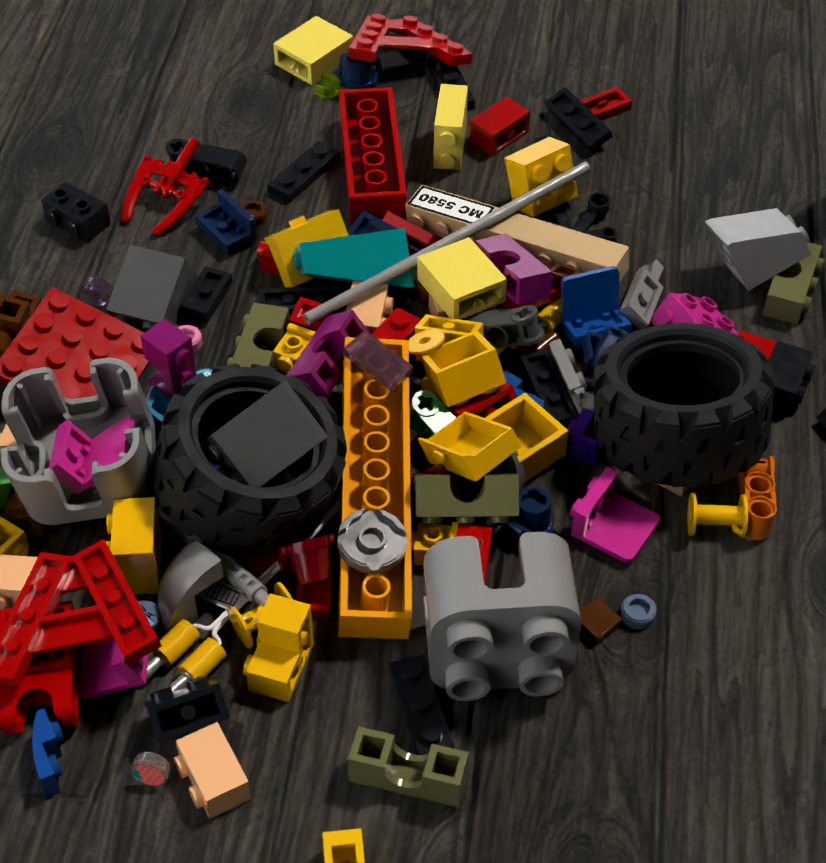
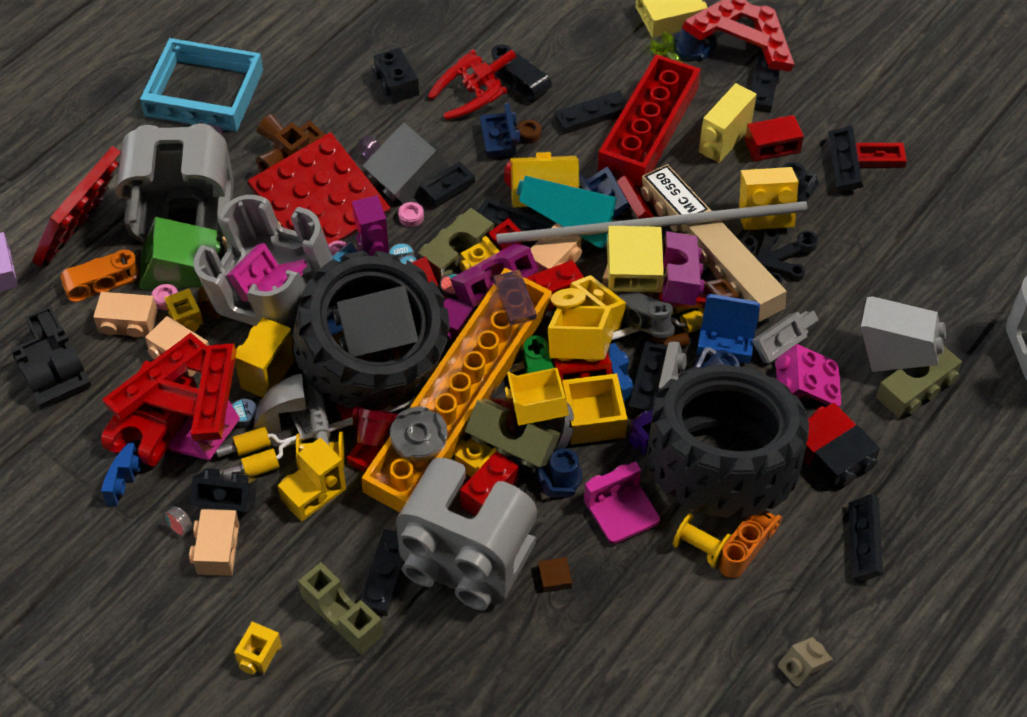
camera: 30 degrees right, 5 degrees up
sand blue tile [621,594,657,630] -> none

